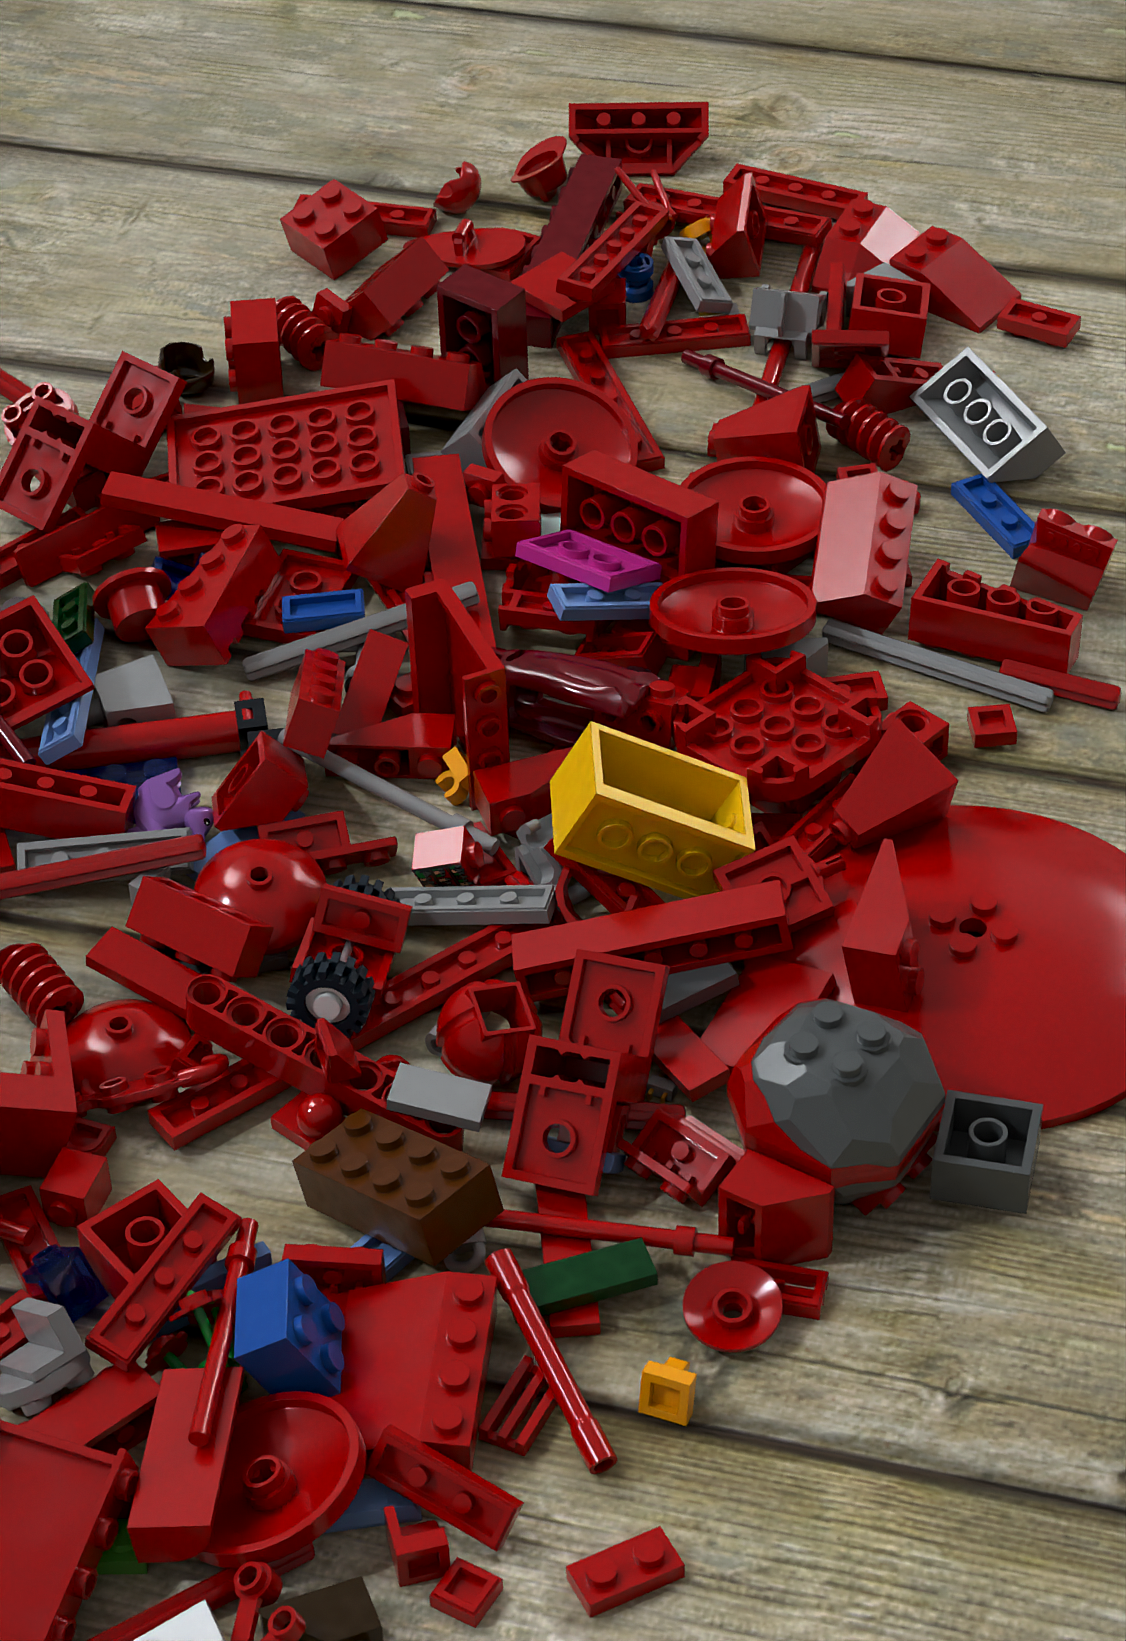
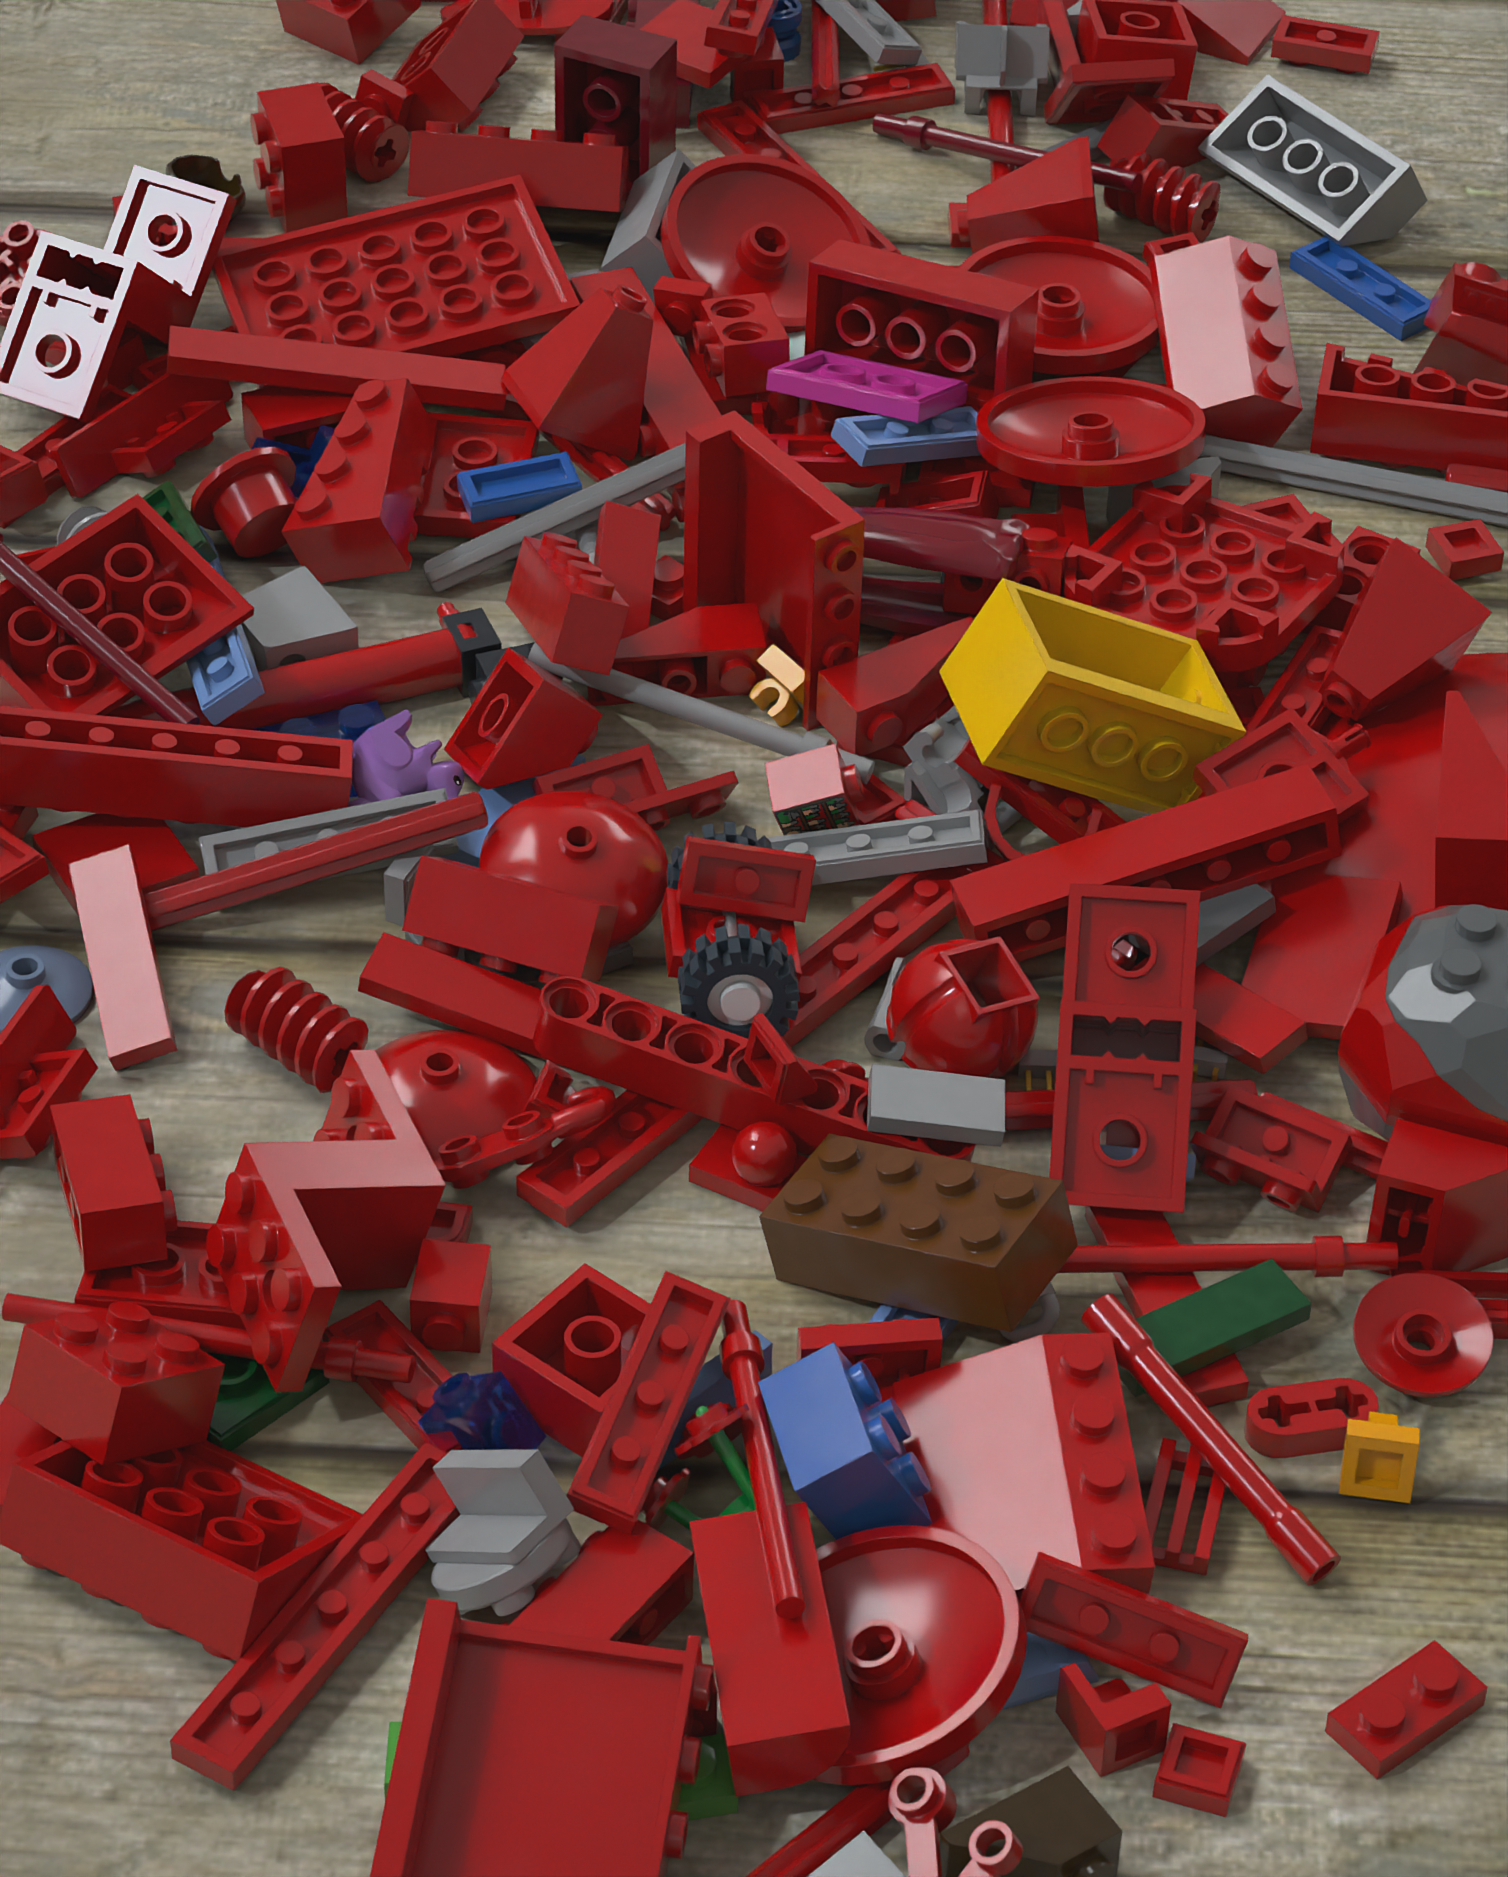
camera: 15 degrees left, 0 degrees up
none -> red beam [1244,1378,1379,1458]

